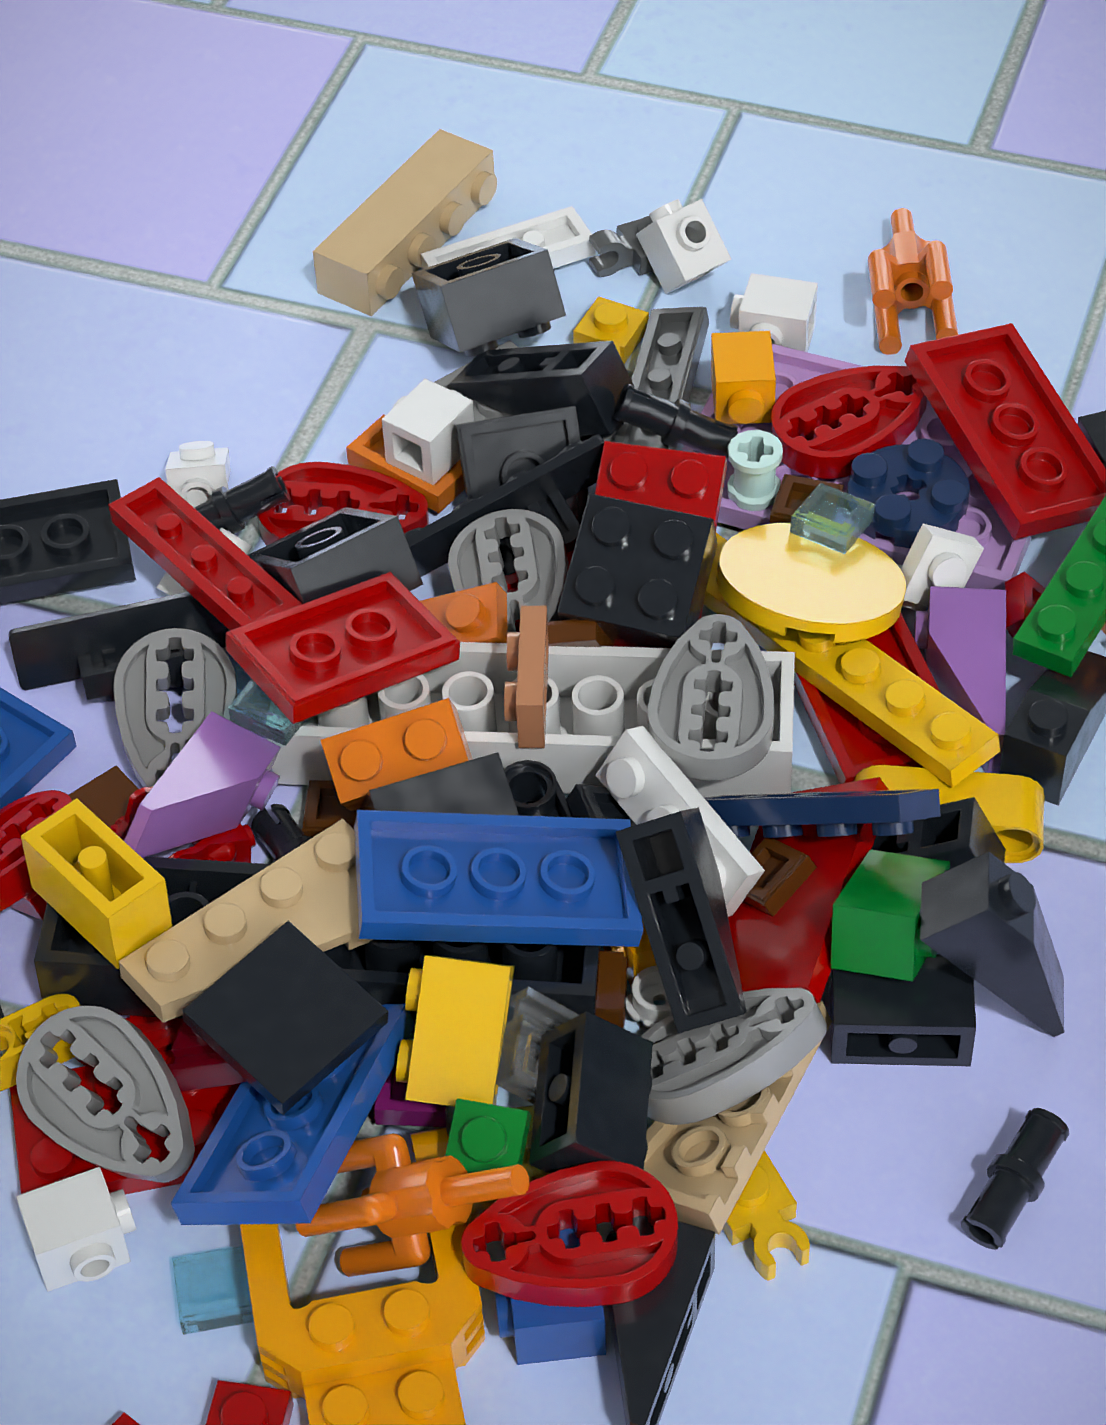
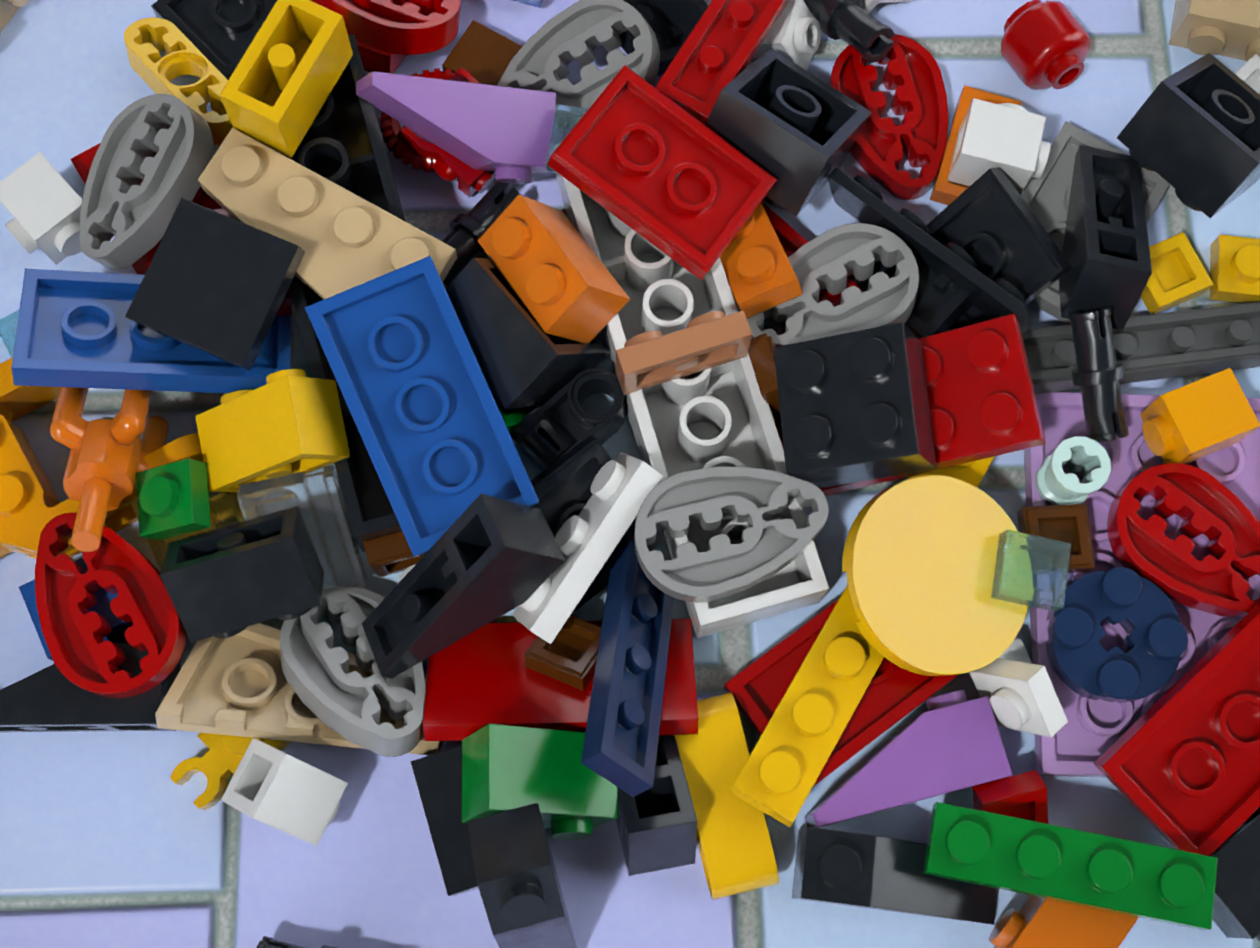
camera: 65 degrees right, 25 degrees up
none -> white brick [221,738,348,846]
none -> red head [1001,0,1091,90]

